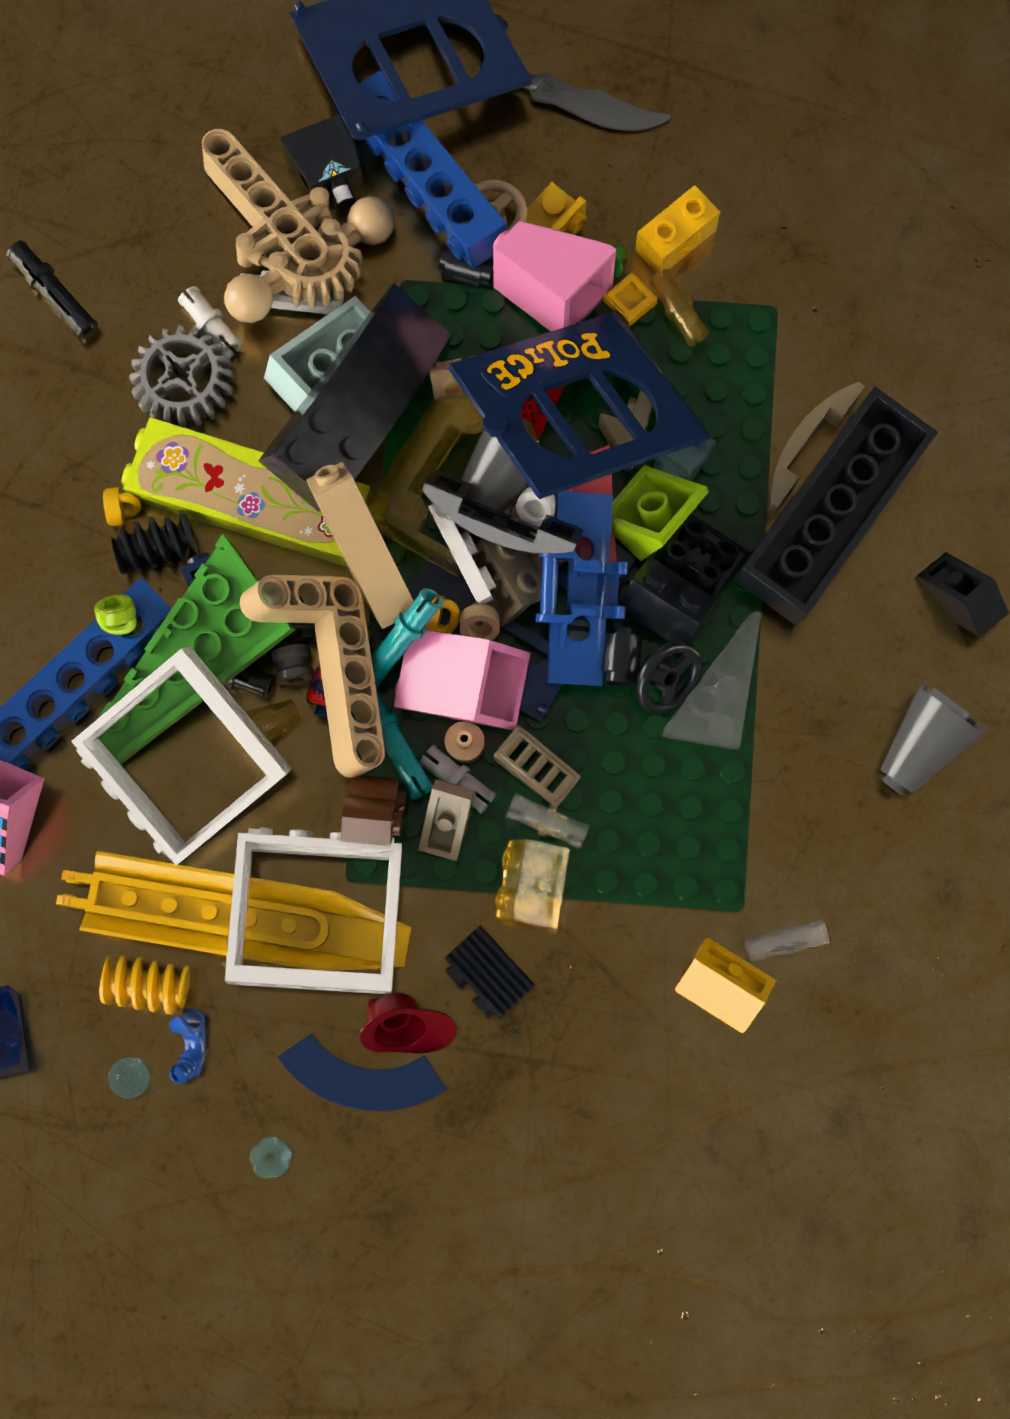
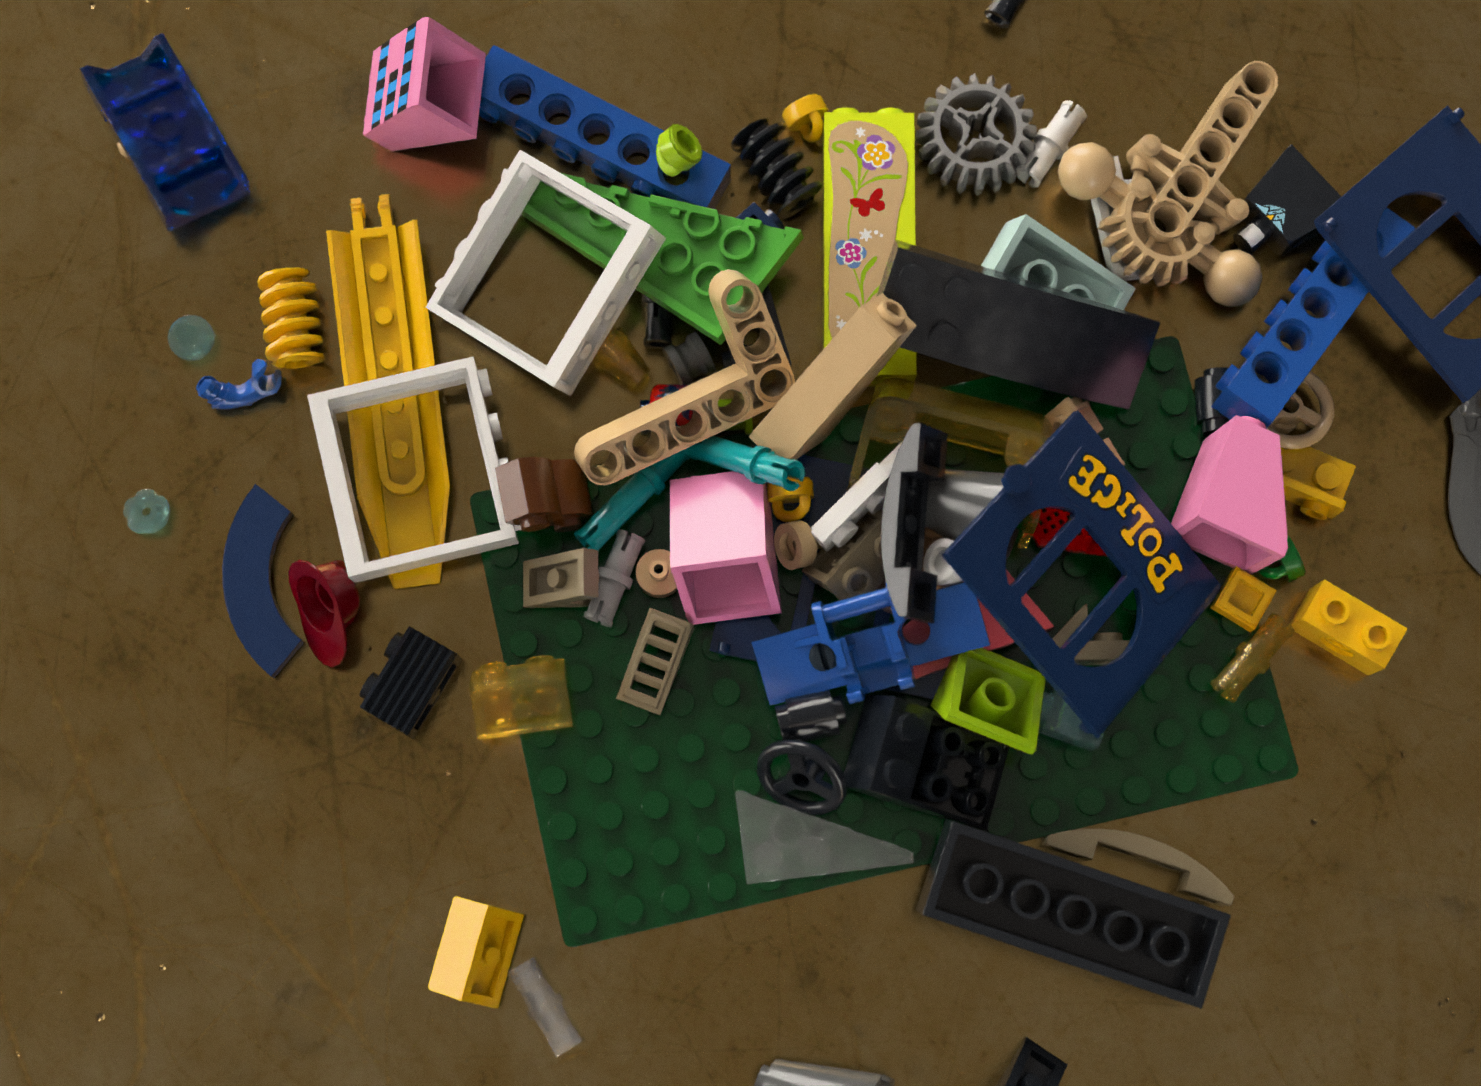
camera: 70 degrees right, 0 degrees up
clear pin [506,793,590,849] -> none

